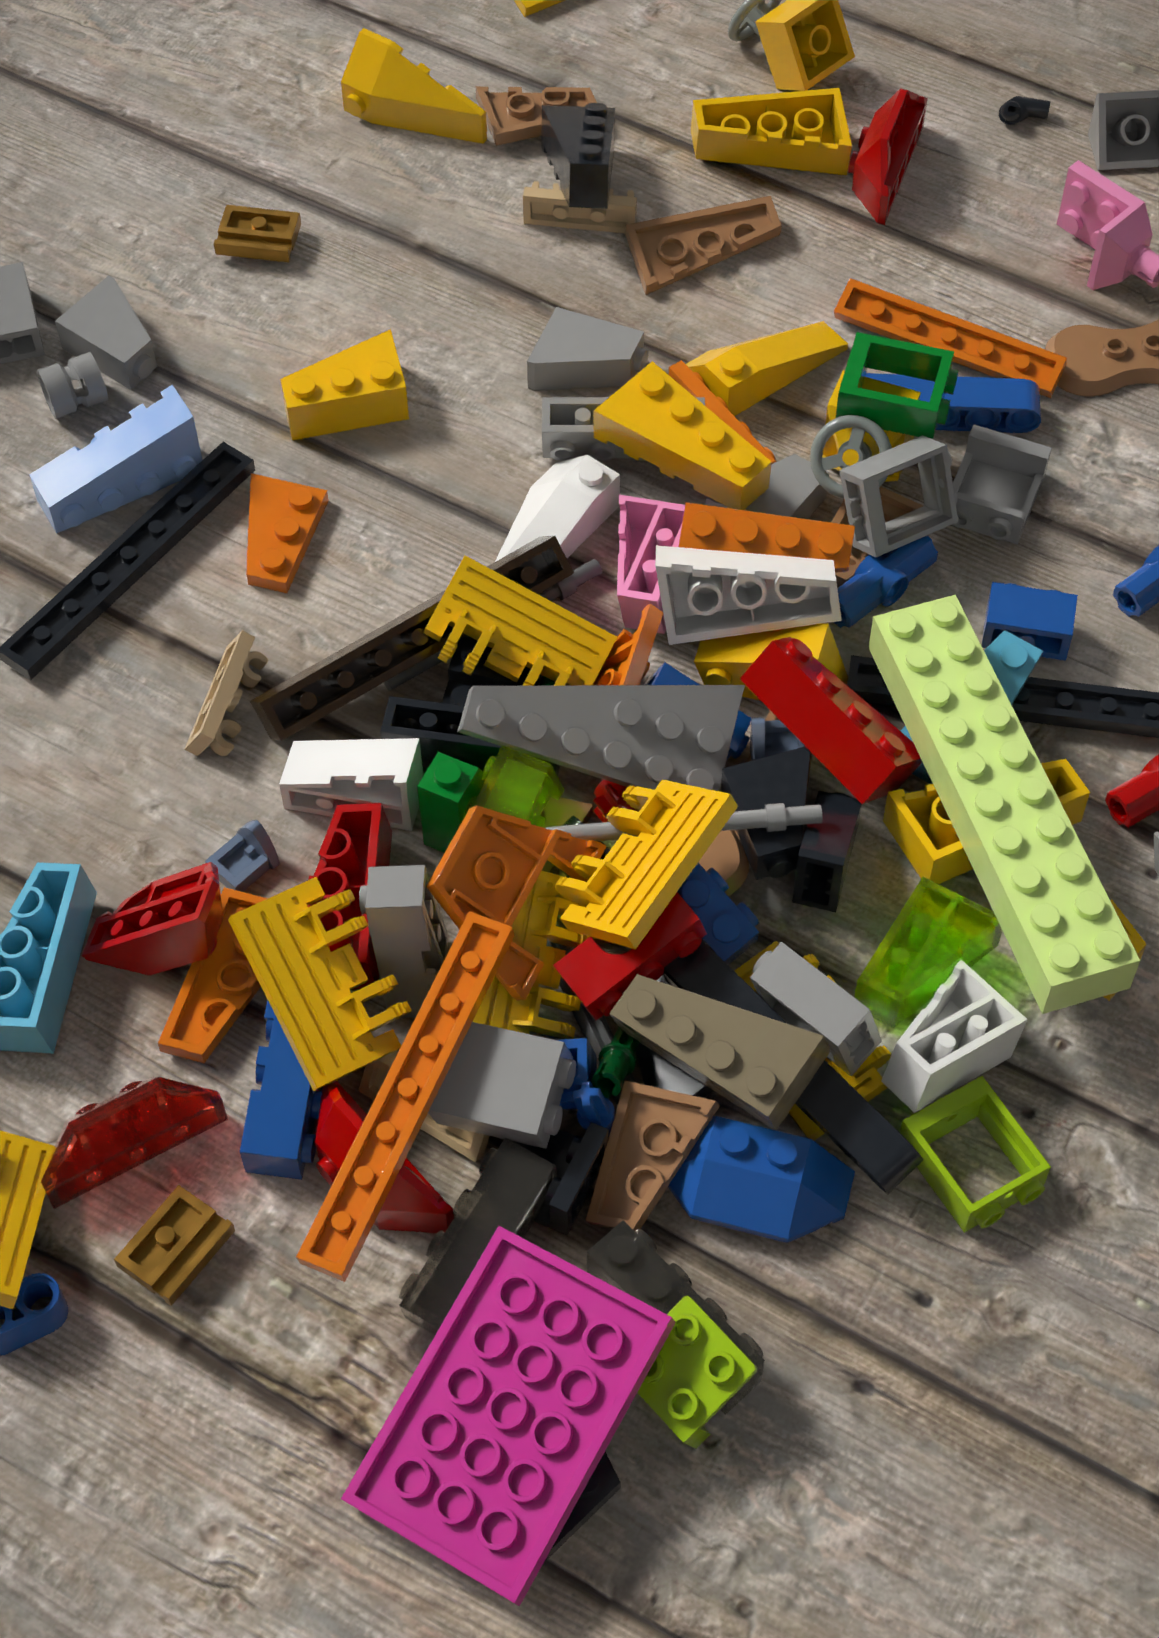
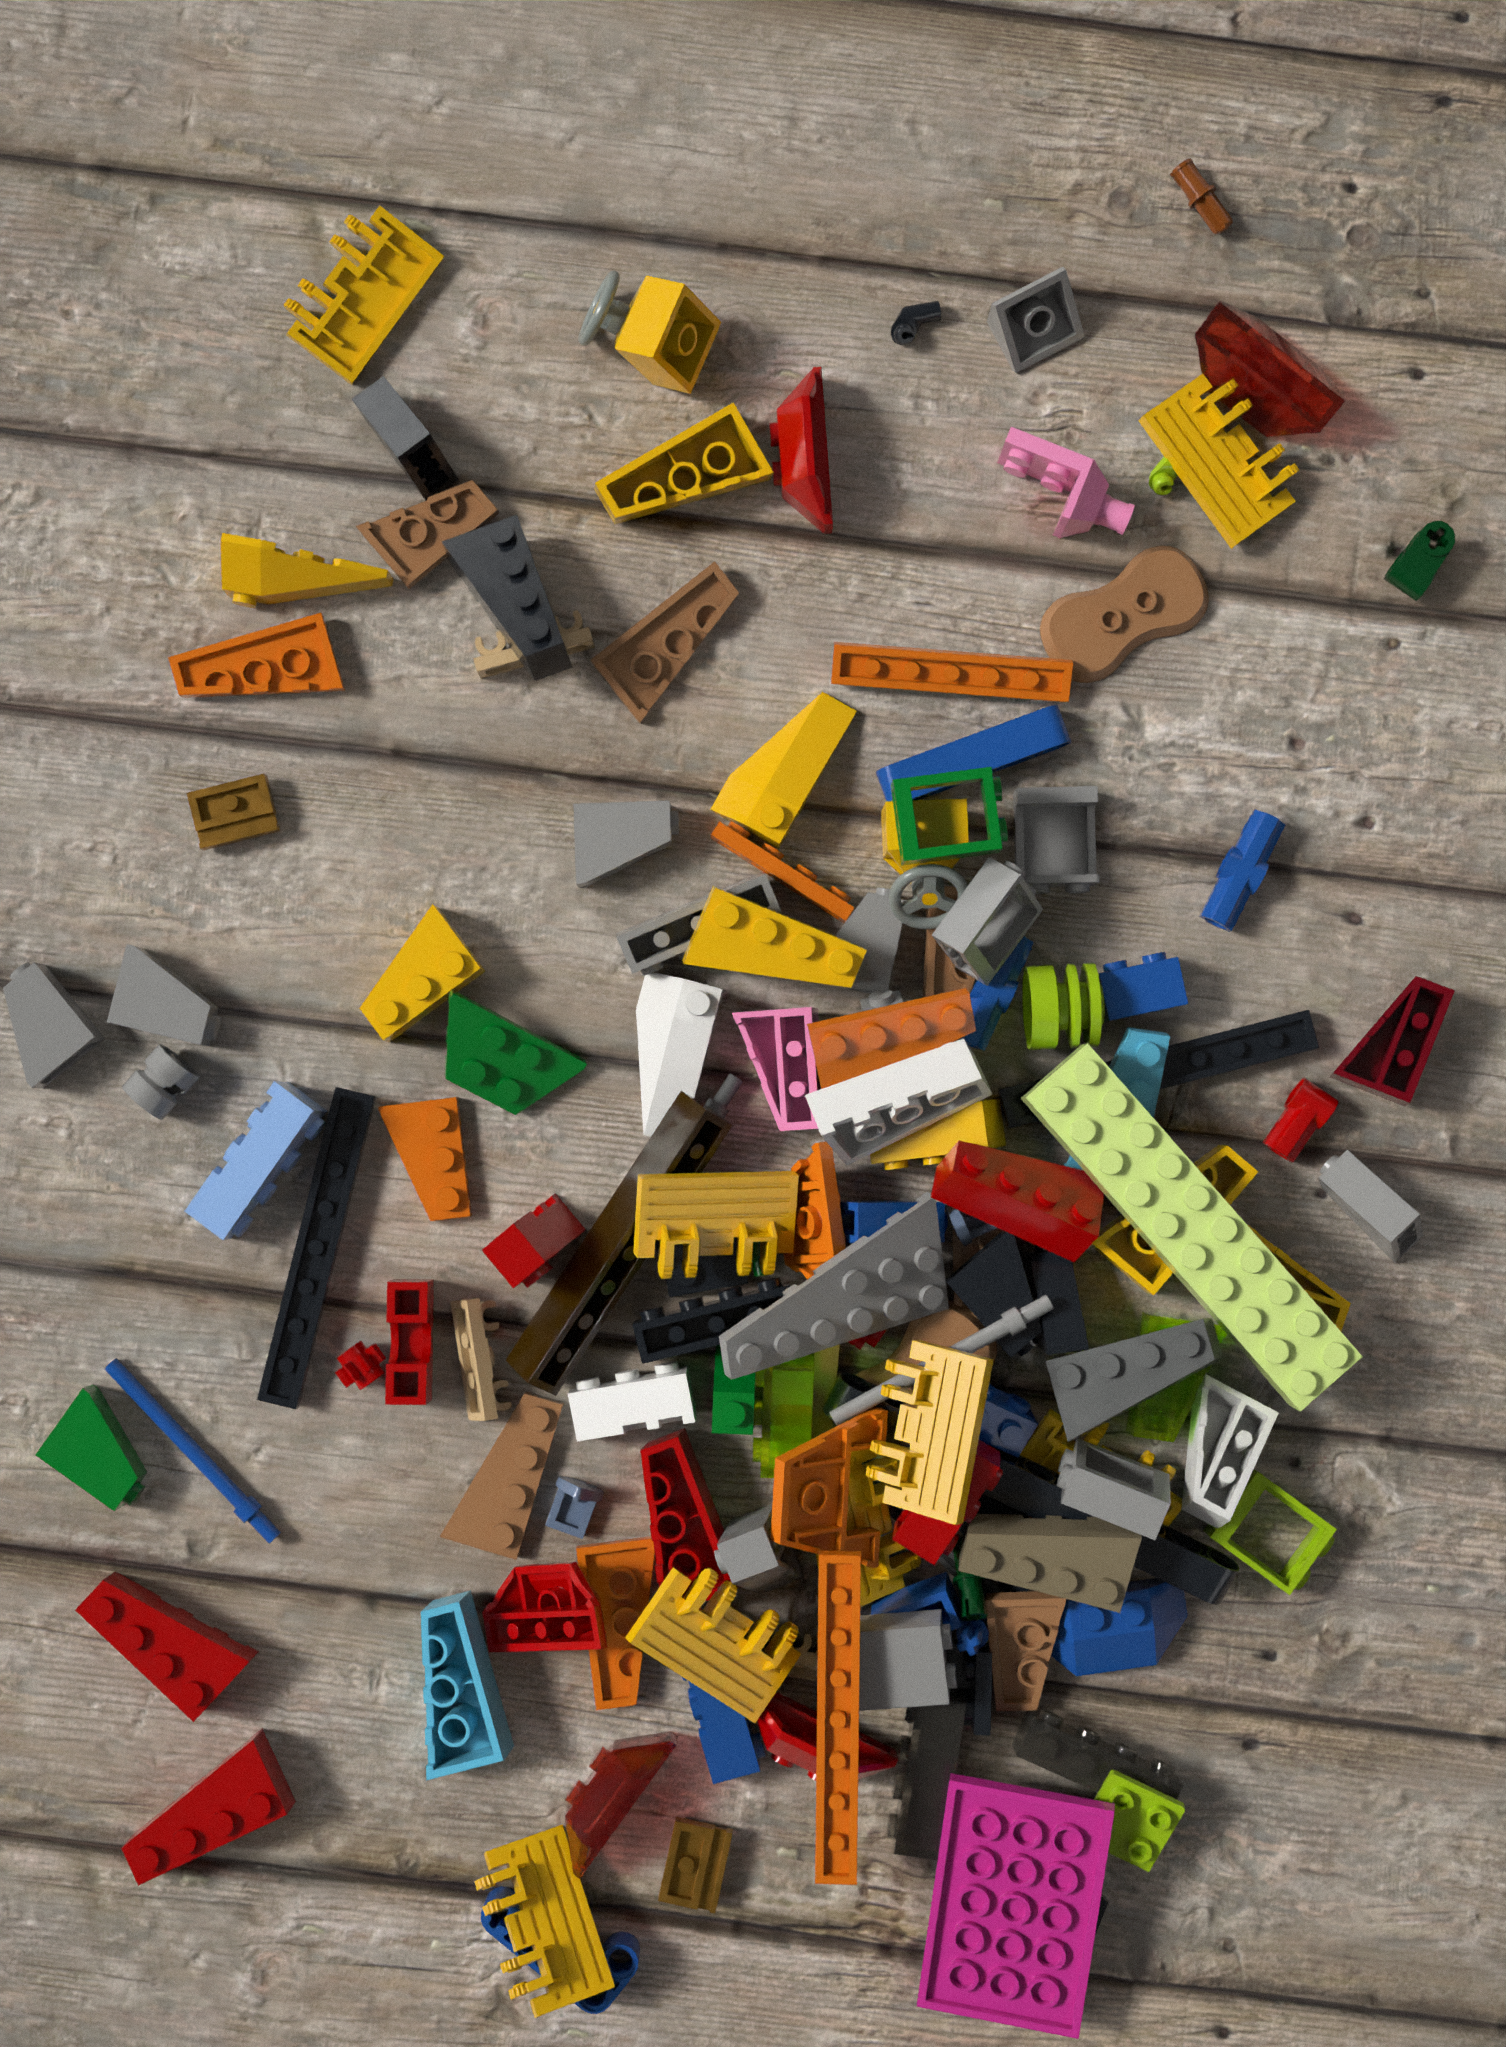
camera: 25 degrees left, 30 degrees up
none -> orange wing [168,612,345,698]
none -> red gear [335,1341,386,1391]
none -> slope [352,376,458,501]
none -> red arch [385,1279,434,1405]
none -> medium nougat wing [440,1392,564,1560]
none -> green wing [444,989,587,1115]
none -> red wedge [482,1193,586,1289]
none -> lime wheel [1022,963,1105,1050]
none -> dark grey wedge [1046,1318,1224,1442]

